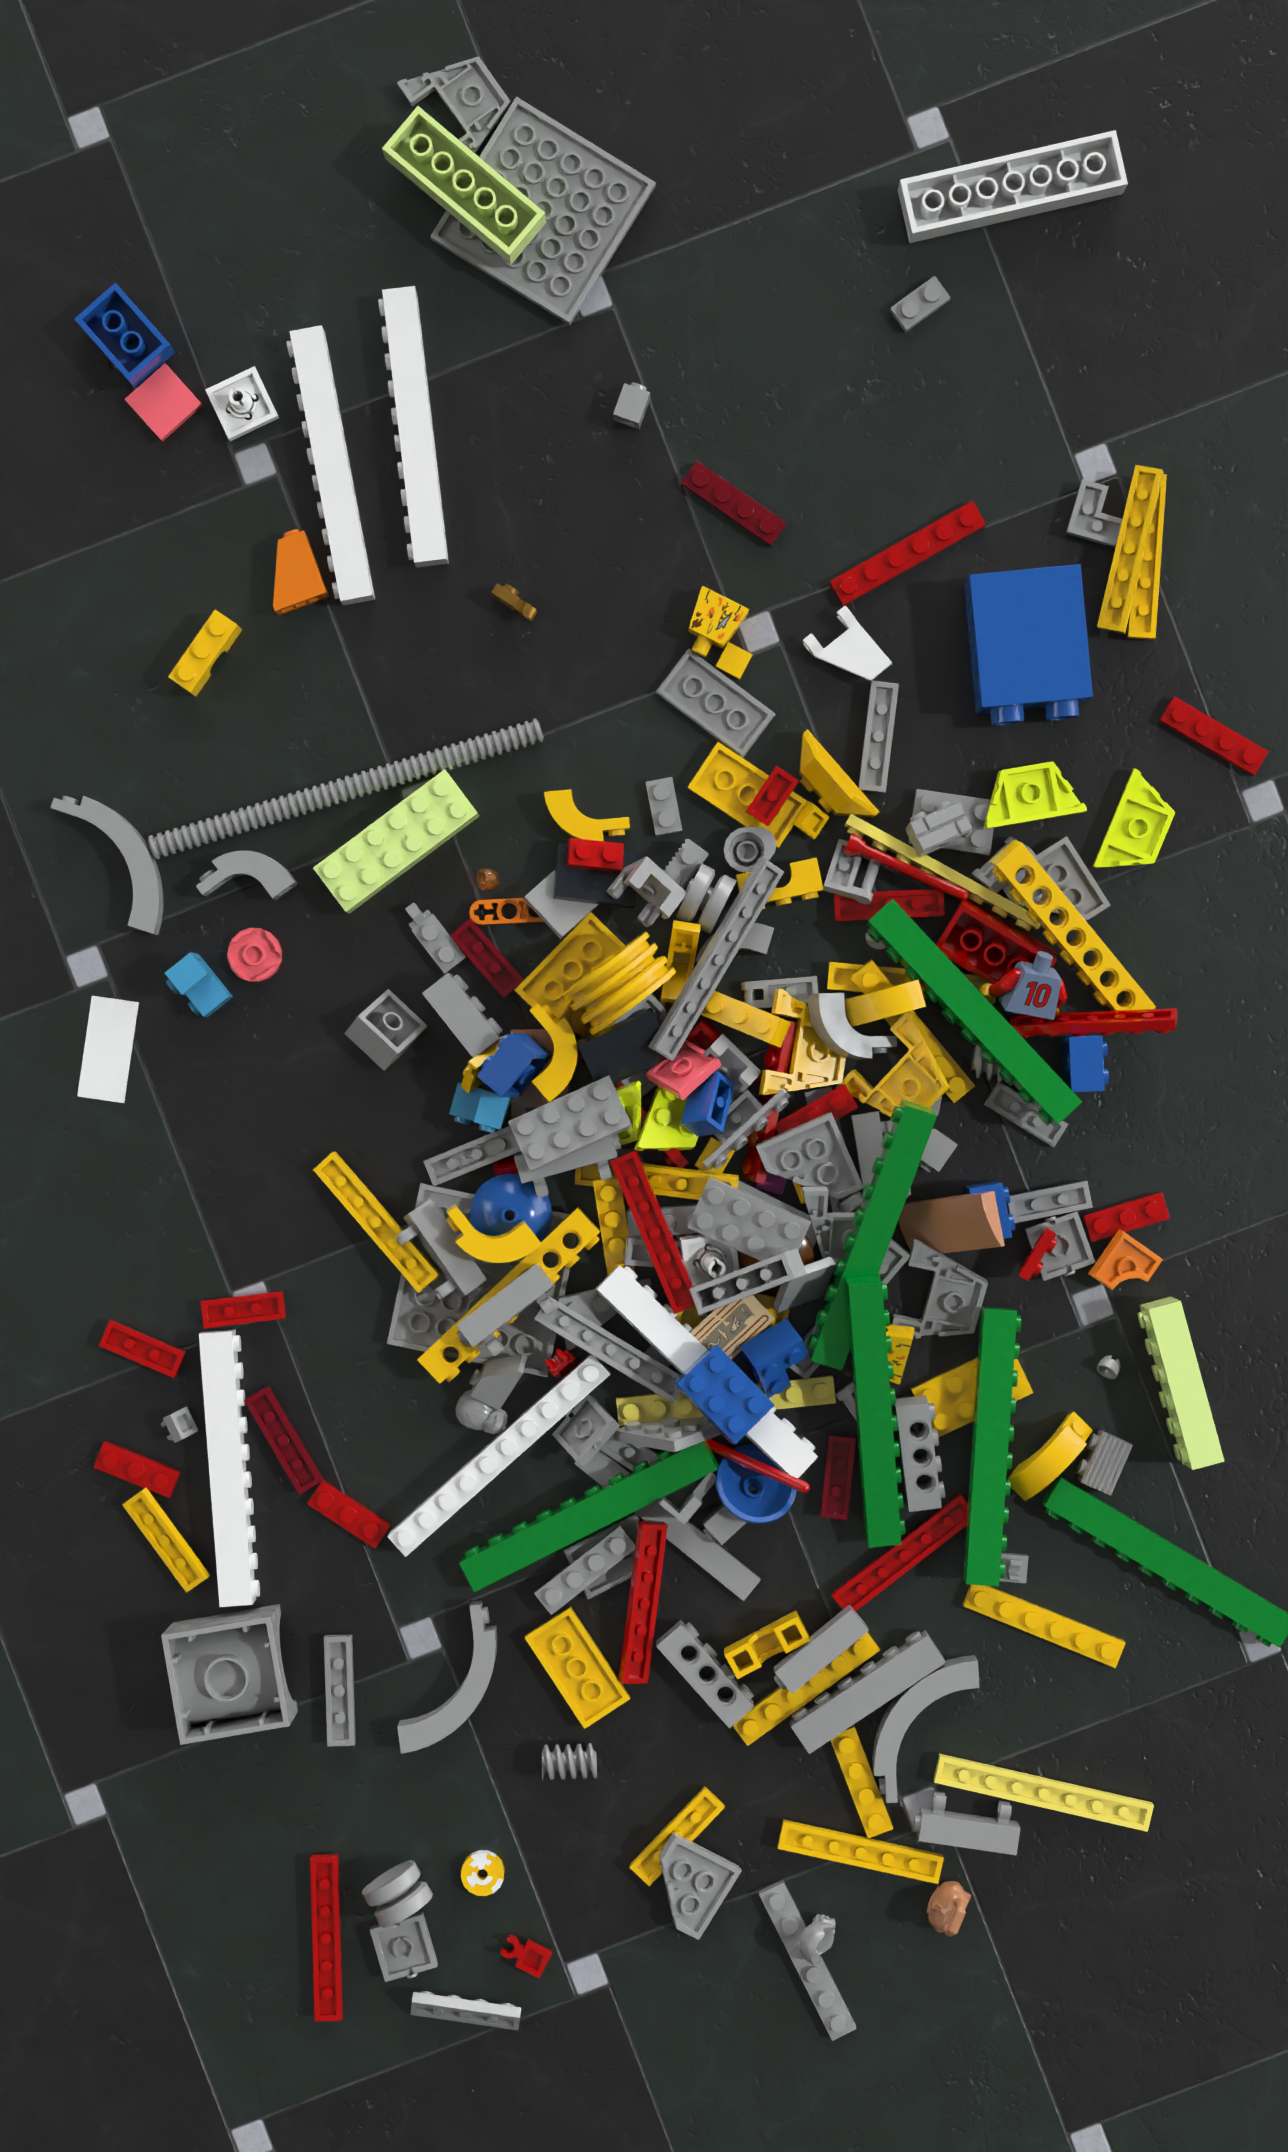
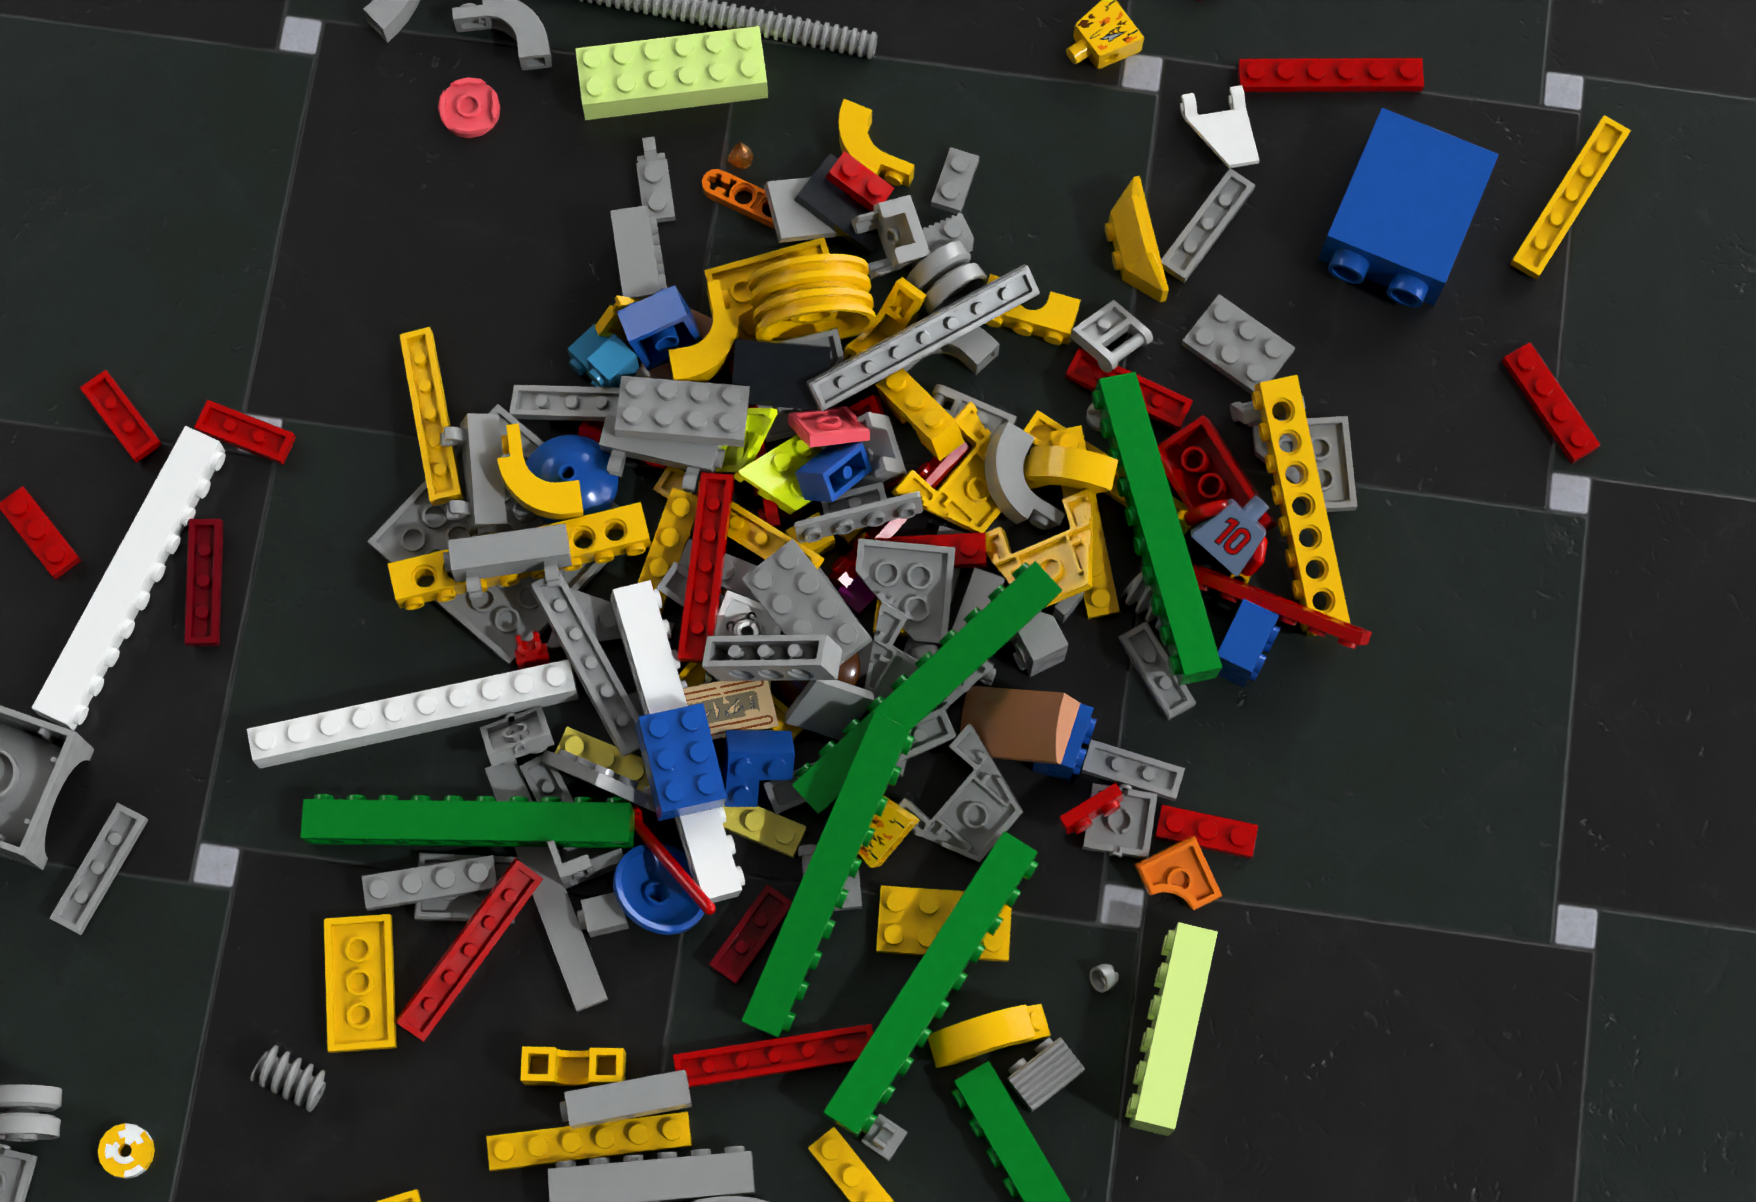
camera: 25 degrees right, 15 degrees down
white sticker [77,996,139,1103] -> none
yellow plate [122,1488,210,1593] -> none
light grey tile [161,1406,198,1443] -> none
dark azure brick [165,952,233,1017] -> none
red plate [307,1480,391,1548] -> none
light grey slope [344,989,428,1071] -> none
light grey arch [397,1600,497,1754] -> none
dark red plate [450,918,524,998] -> none
light grey hair [455,1389,508,1434] -> none
light grey slope [469,1354,527,1410] -> none
light grey tile [656,648,776,758] -> none
light grey brick [656,1620,754,1729] -> none
yellow plate [688,742,808,848] -> none
yellow tile [716,642,753,680] -> none
light grey piece [724,827,776,873] -> none
red plate [745,765,799,827] -> none
yellow tile [793,801,829,840] -> none
red piece [843,833,968,900] -> none
light yellow plate [844,814,1041,932] -> none
light grey brick [894,1395,945,1512] -> none
light grey brick [905,801,973,858] -> none
neon yellow wing [984,761,1087,830] -> none
light grey plate [1066,479,1122,548] -> none
neon yellow wing [1092,768,1175,868] -> none
yellow plate [1097,465,1164,634] -> none

